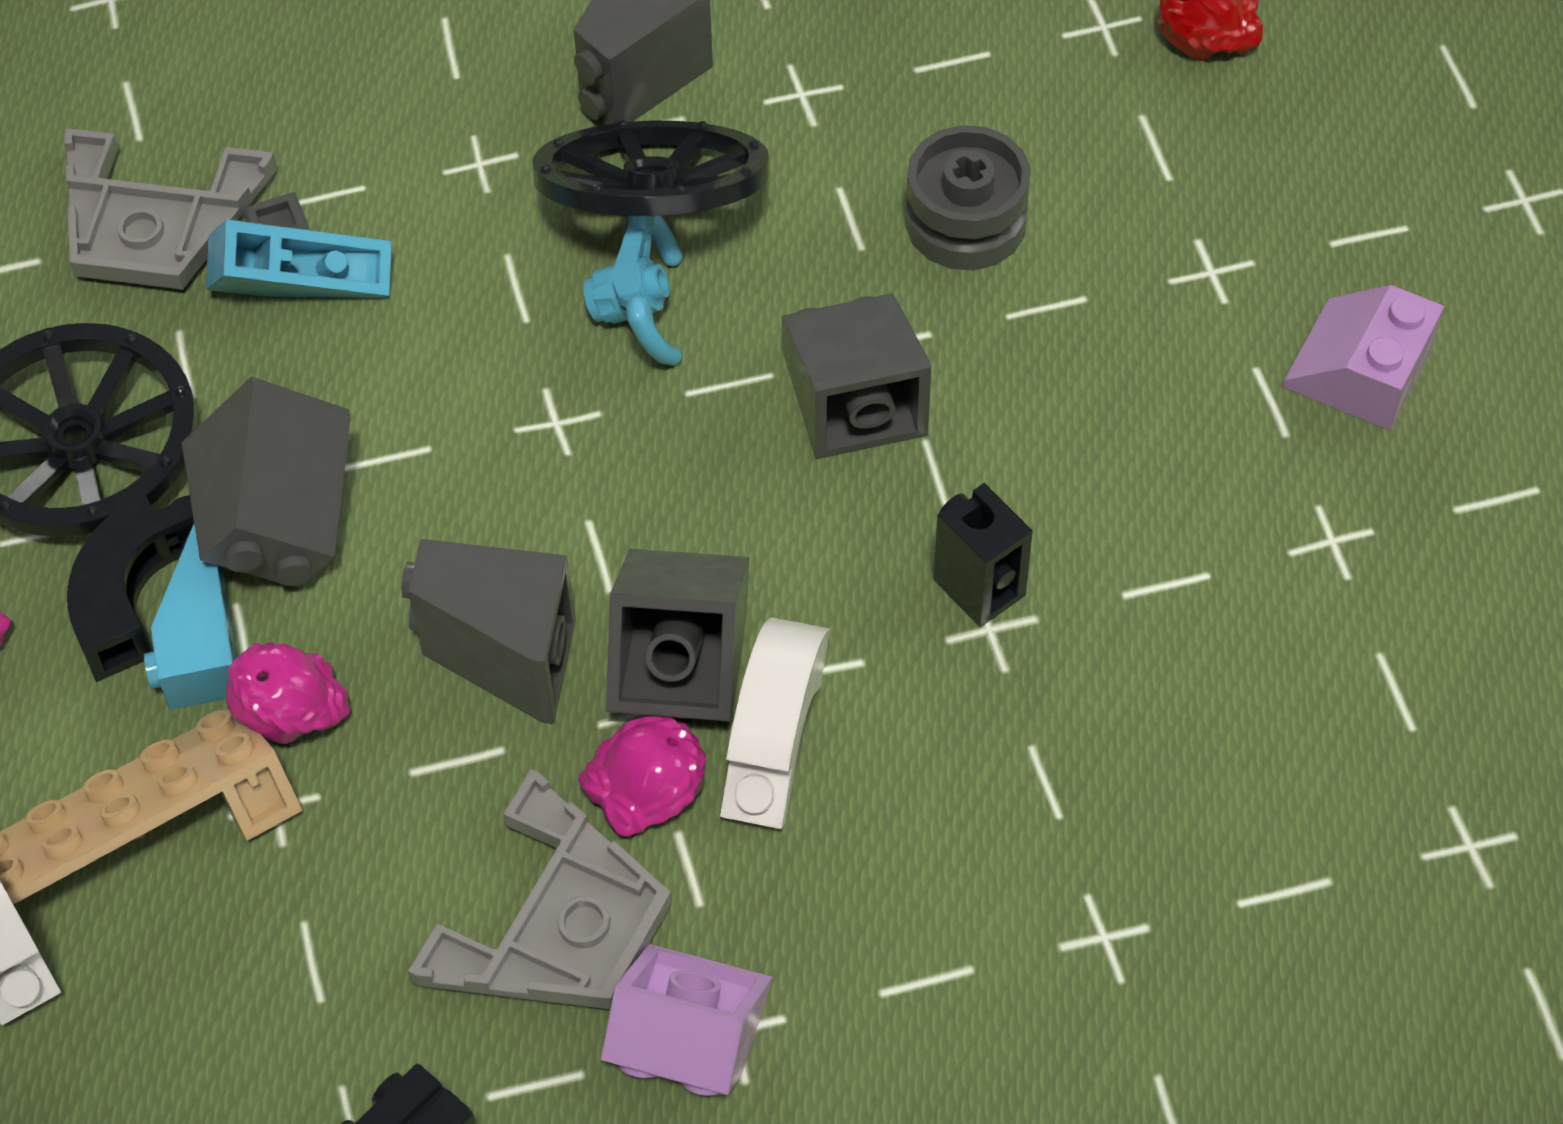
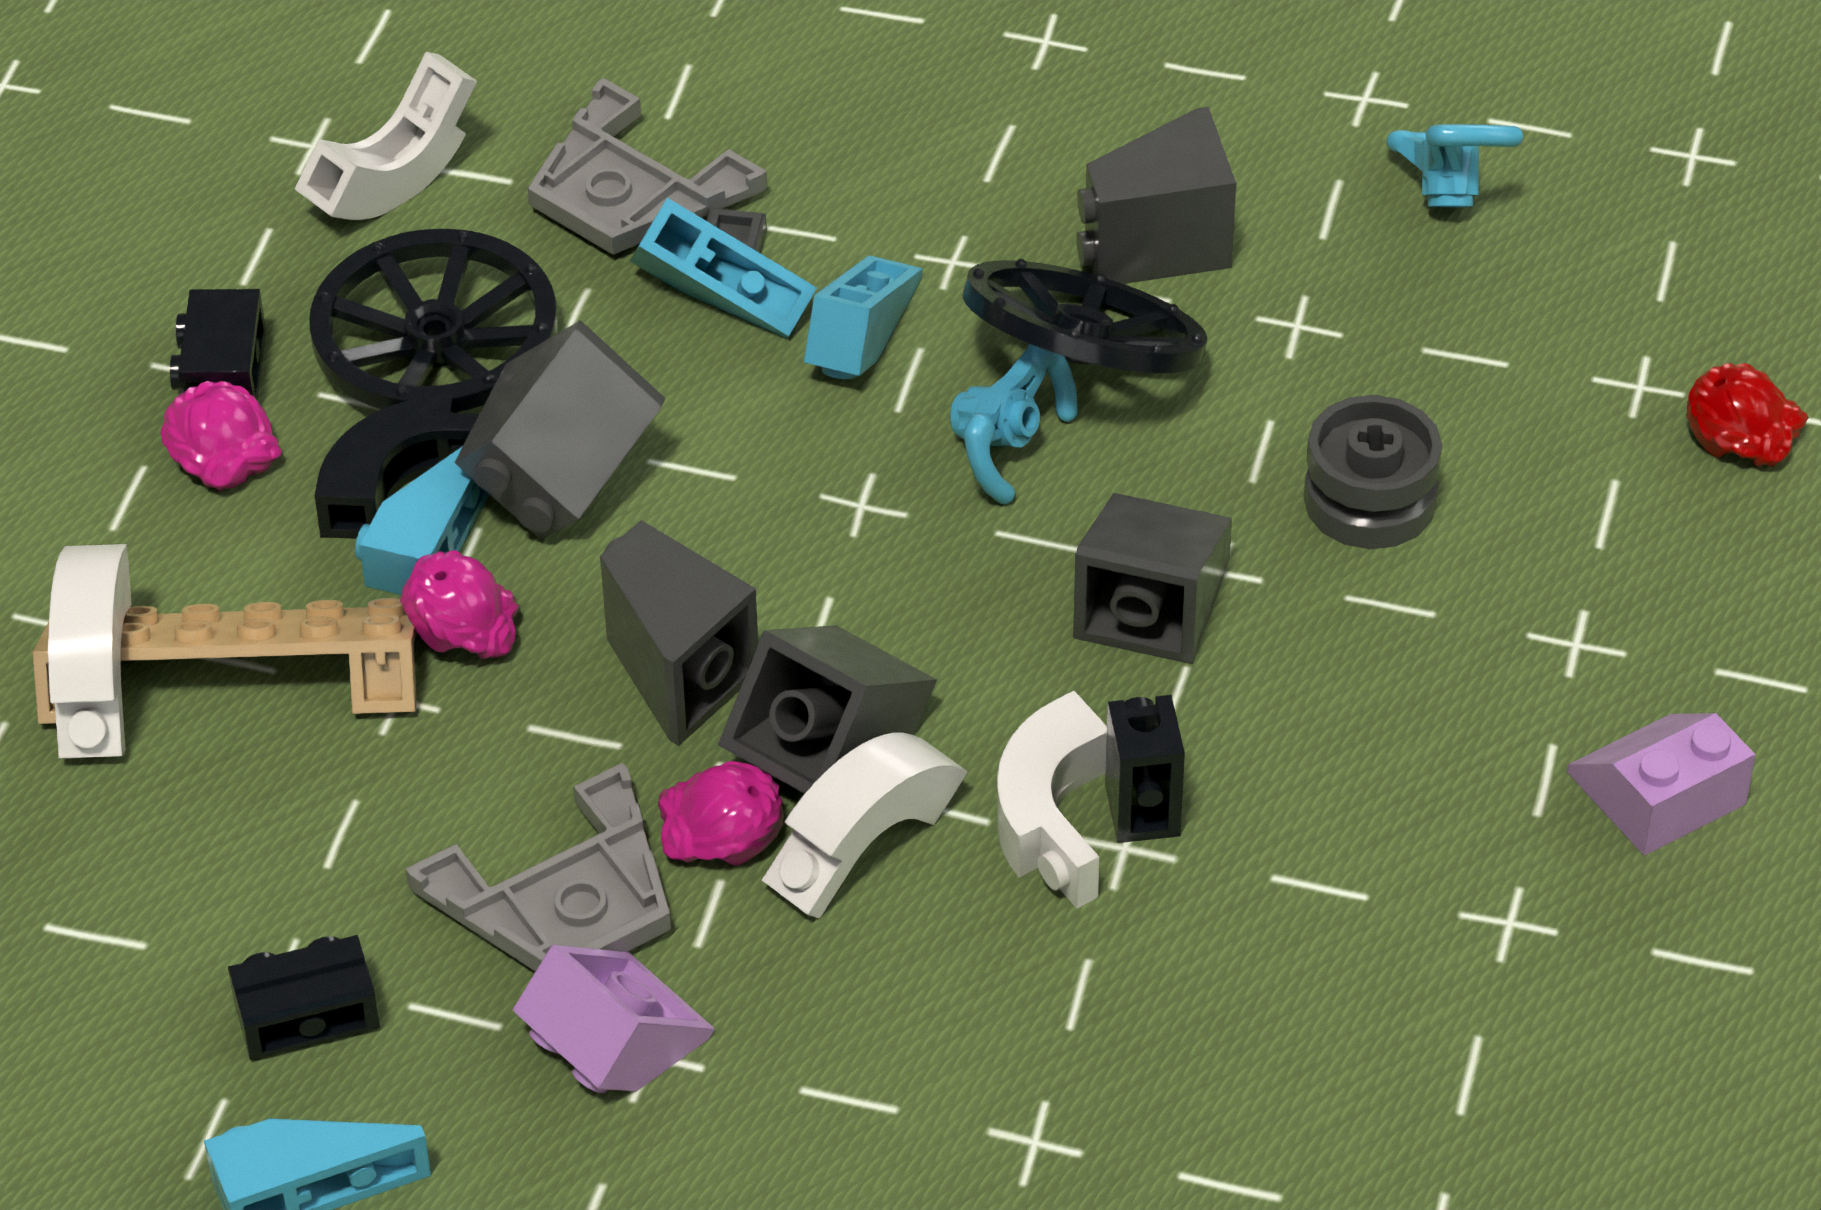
camera: 30 degrees right, 10 degrees down
none -> medium azure slope [804,255,923,379]
none -> white arch [997,691,1107,909]

